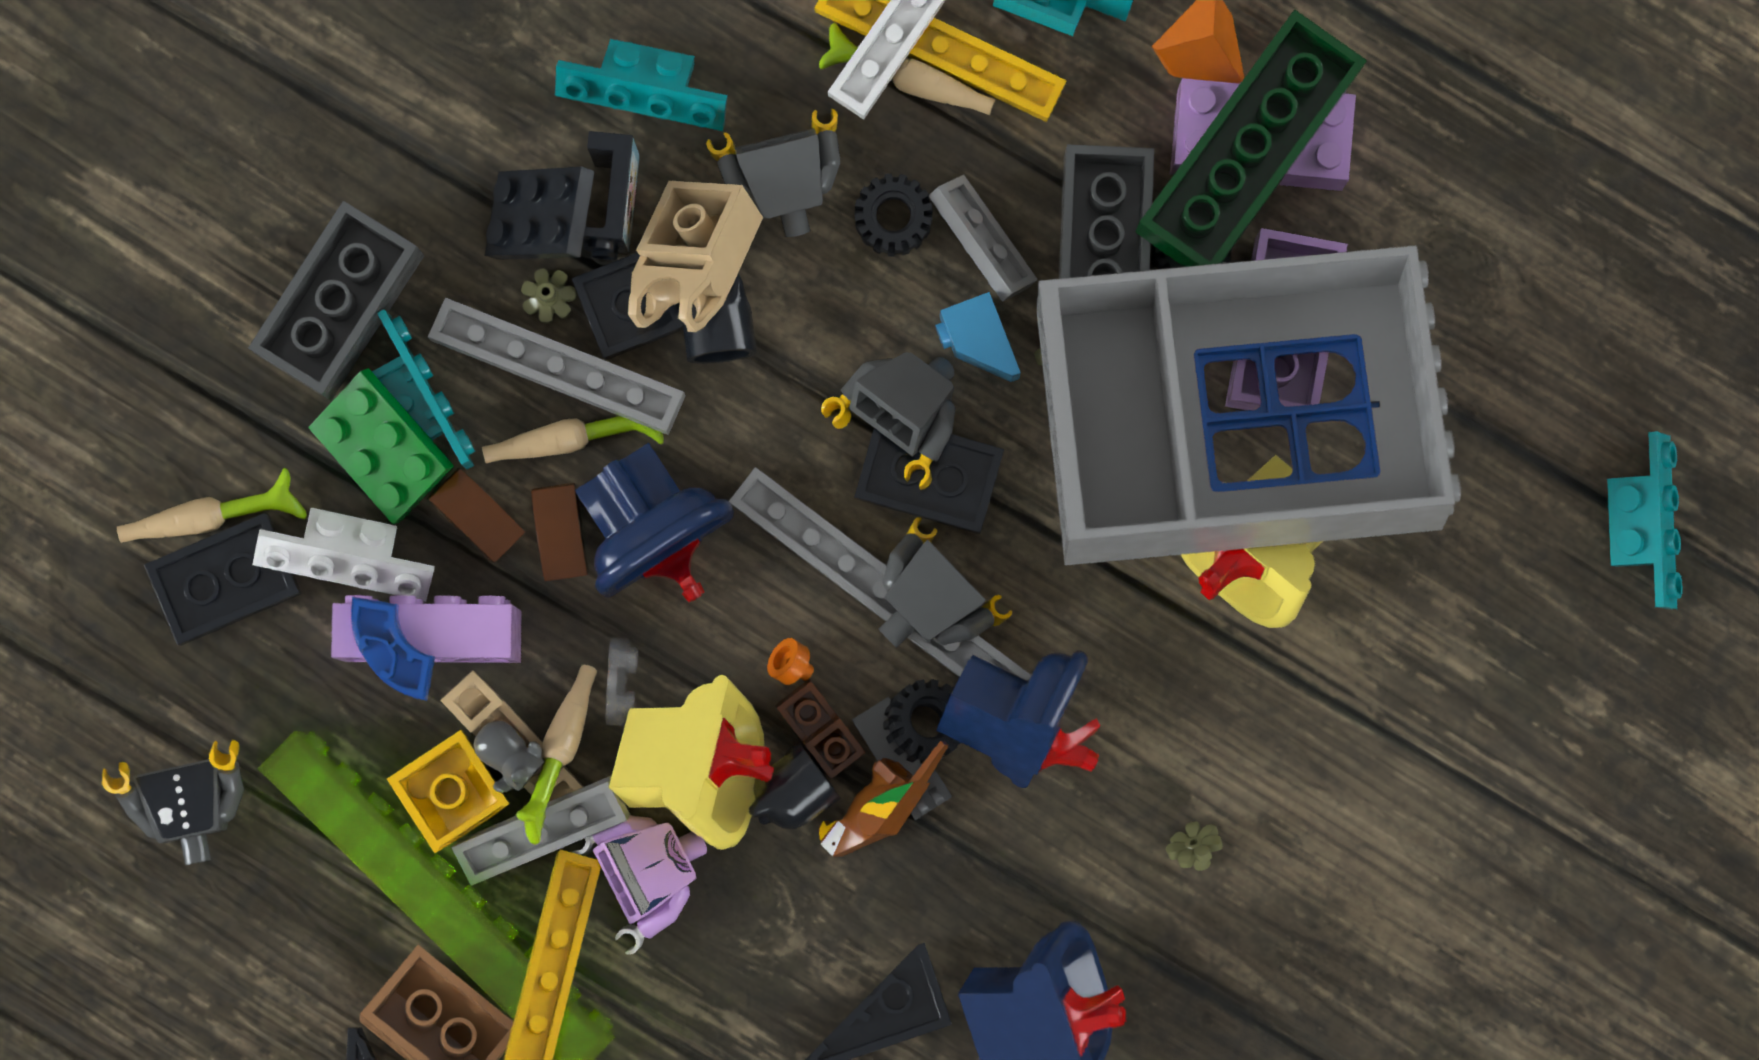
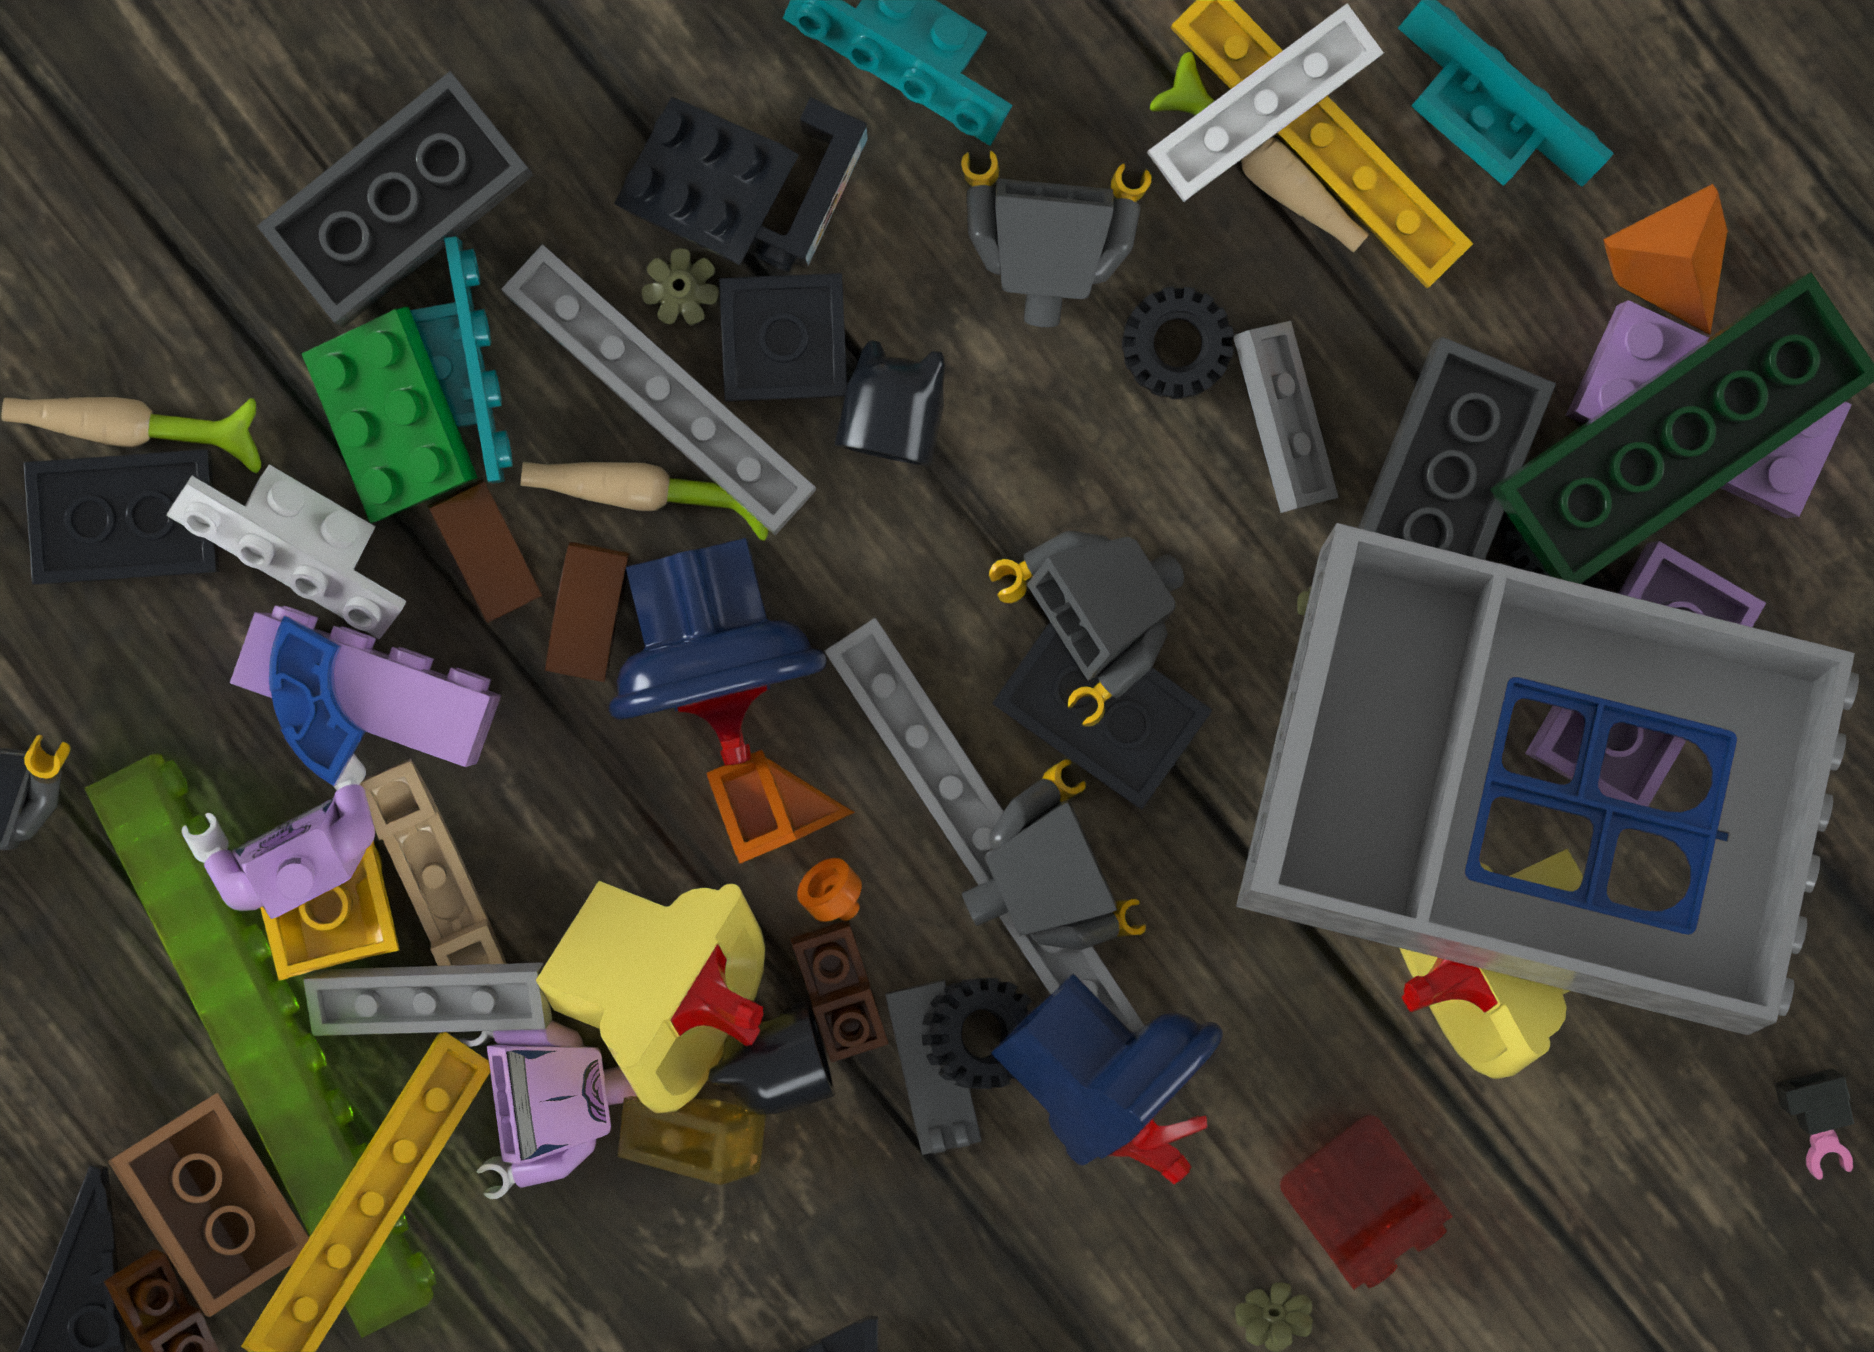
camera: 15 degrees right, 5 degrees up
dark grey animal [474,721,545,793] -> none
tan piece [516,665,597,844] -> none
clear plate [606,637,638,726] -> none
tan brick [628,181,763,332] -> none
dark orange animal [819,741,949,857] -> none
dark azure slope [935,292,1021,382] -> none
none -> lavender torso [182,754,375,919]
none -> clear yellow slope [618,1096,766,1185]
none -> orange slope [706,749,855,864]
none -> clear red bracket [1279,1114,1453,1290]
none -> pearl dark grey piece [1774,1068,1855,1180]

